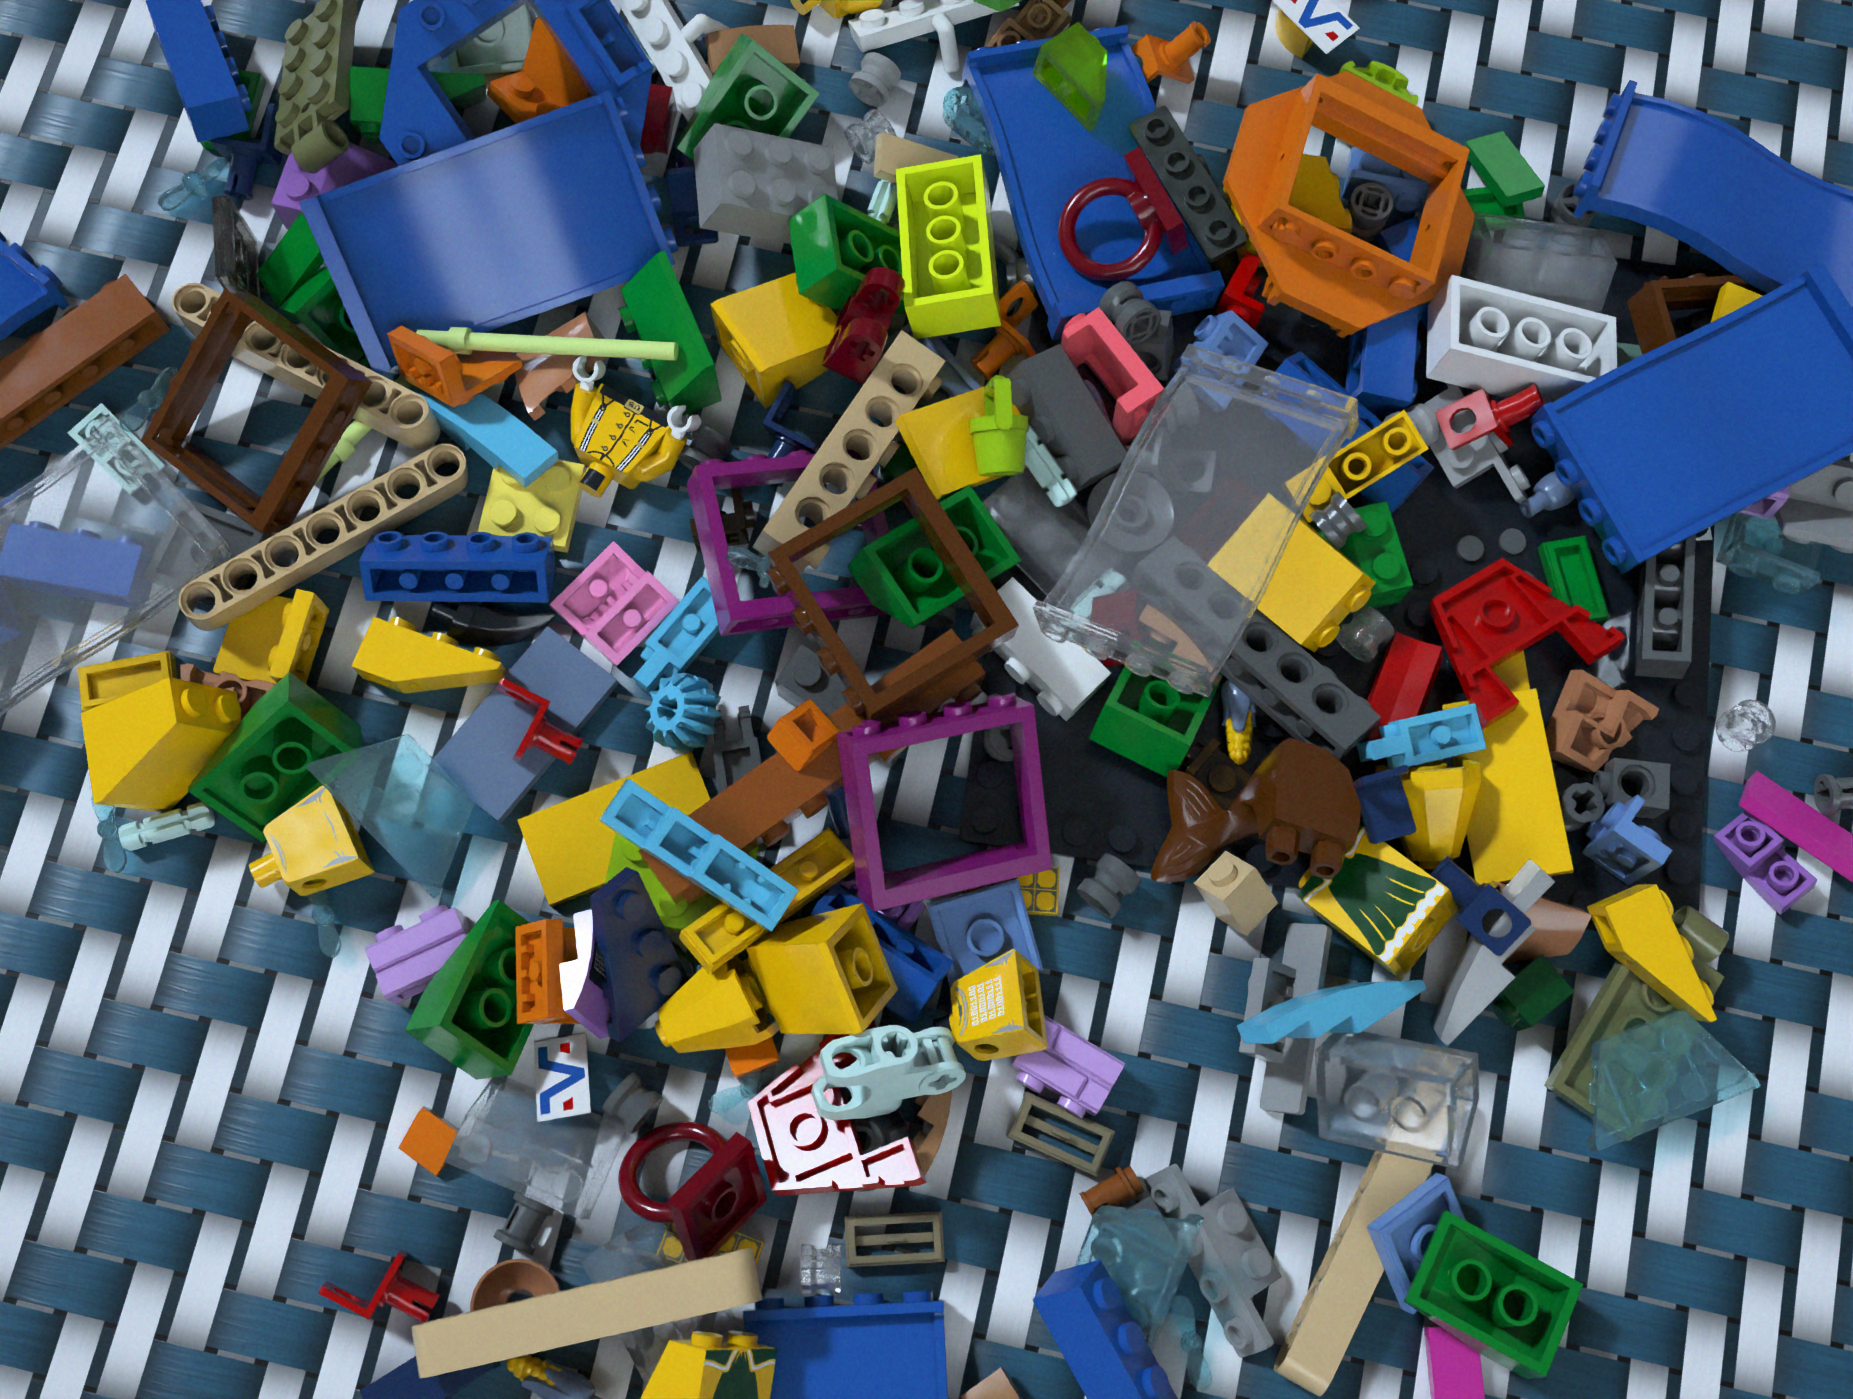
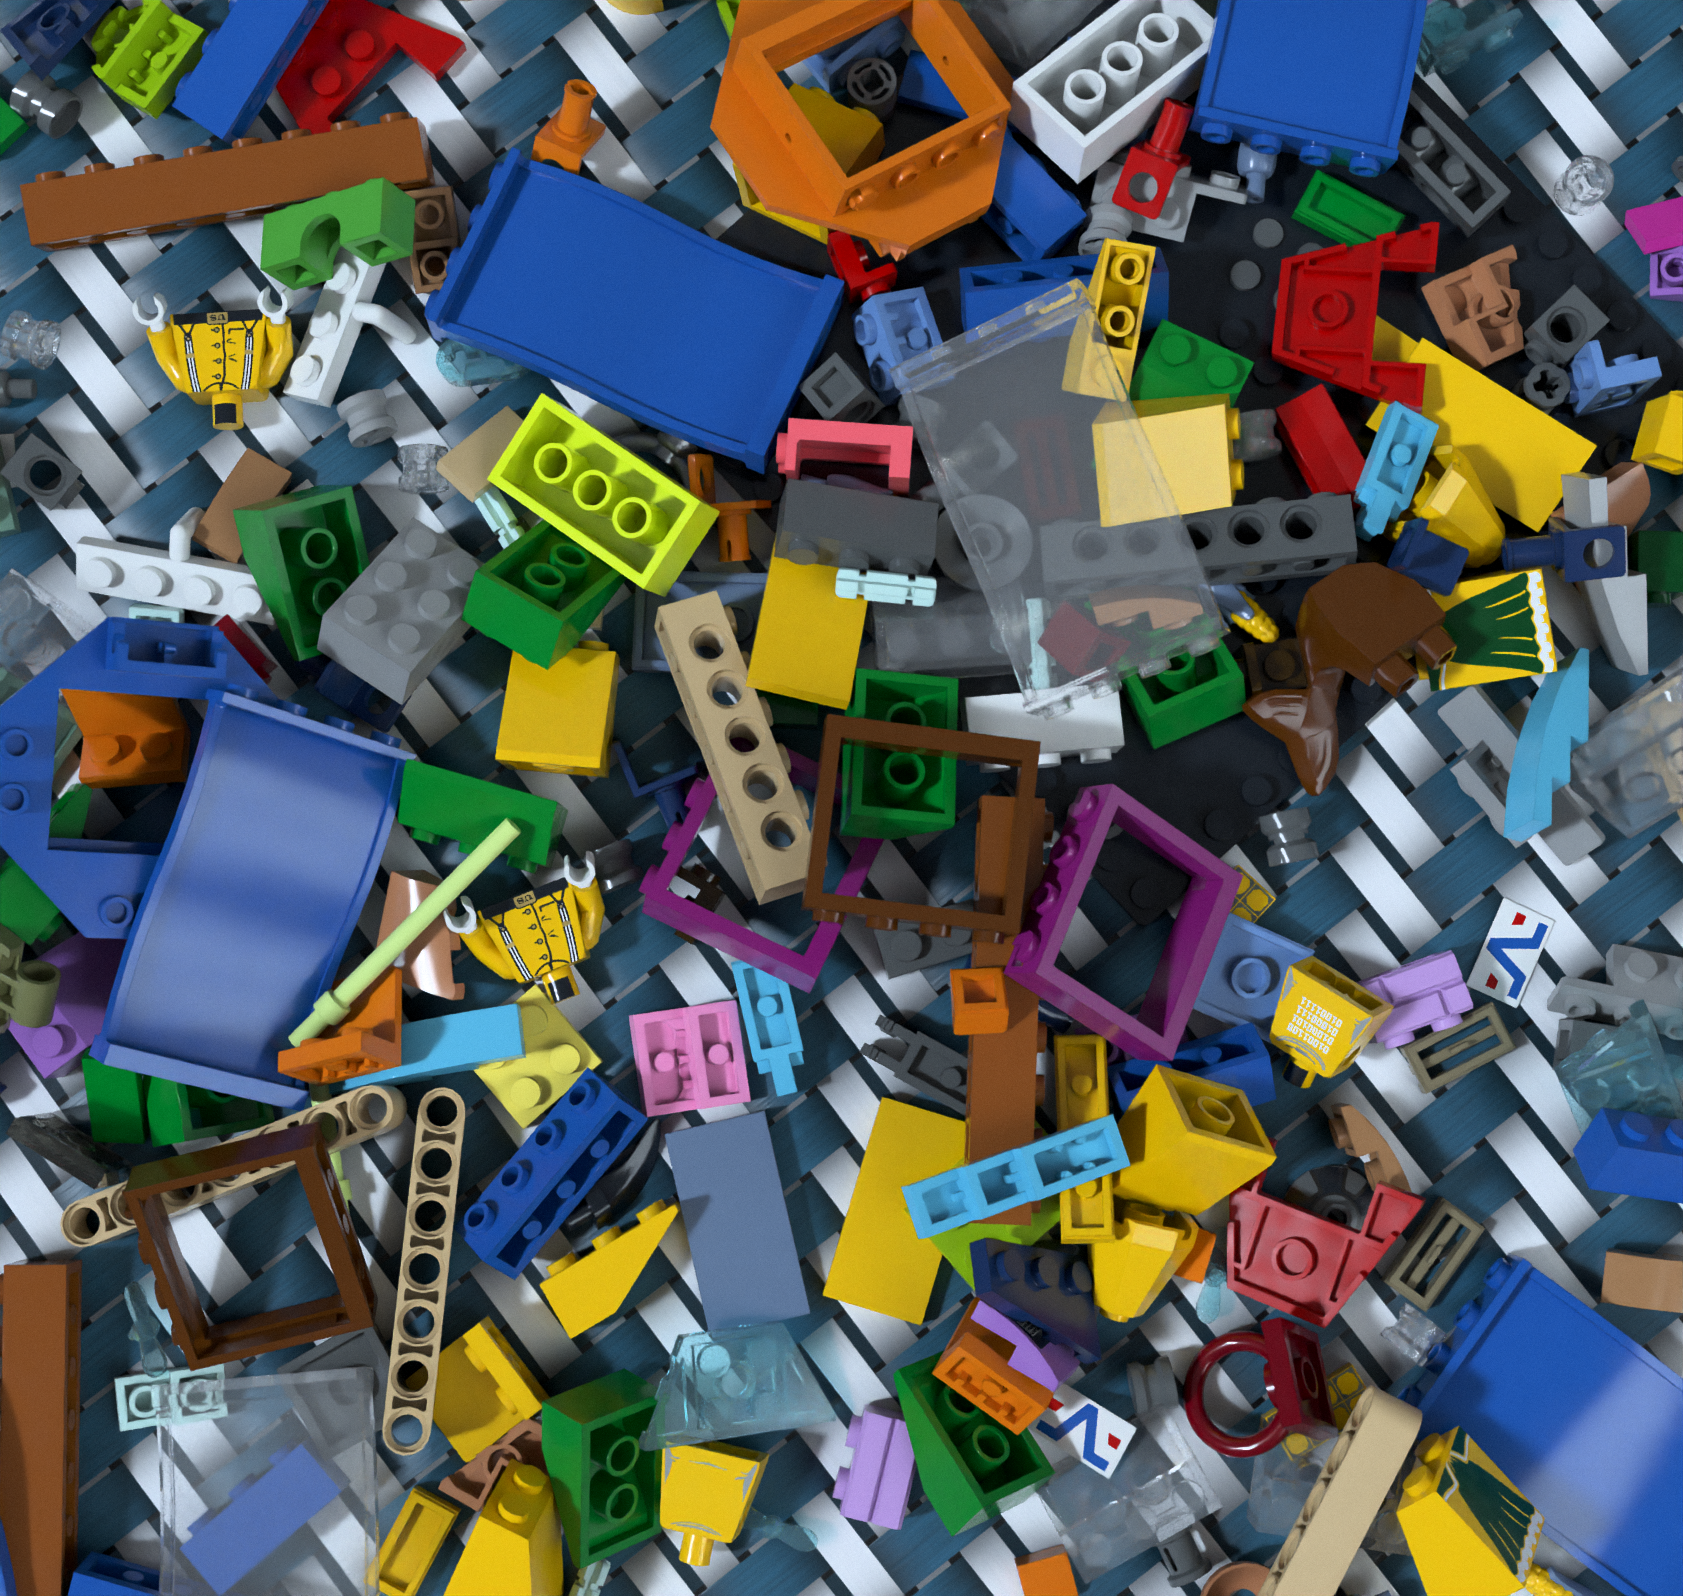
camera: 50 degrees left, 10 degrees up
red bracket [496,678,584,765] -> none
medium azure gear [644,673,722,752] -> none
clear light blue piece [726,546,810,588] -> none
light aqua piece [811,1025,966,1121] -> none
dark red piece [822,267,906,385] -> none
lime piece [969,375,1029,477] -> none
clear neon green slope [1032,22,1107,132] -> none
dark red tile [1058,147,1188,282] -> none
dark orange pin [1079,1166,1145,1222] -> none
dark grey wheel [1099,281,1160,345] -> none
pearl dark grey bracket [1129,106,1247,262] -> none
tan brick [1194,851,1278,936] -> none
dark grey wheel [1309,491,1368,550] -> none
none -> white sticker [1466,898,1555,1008]

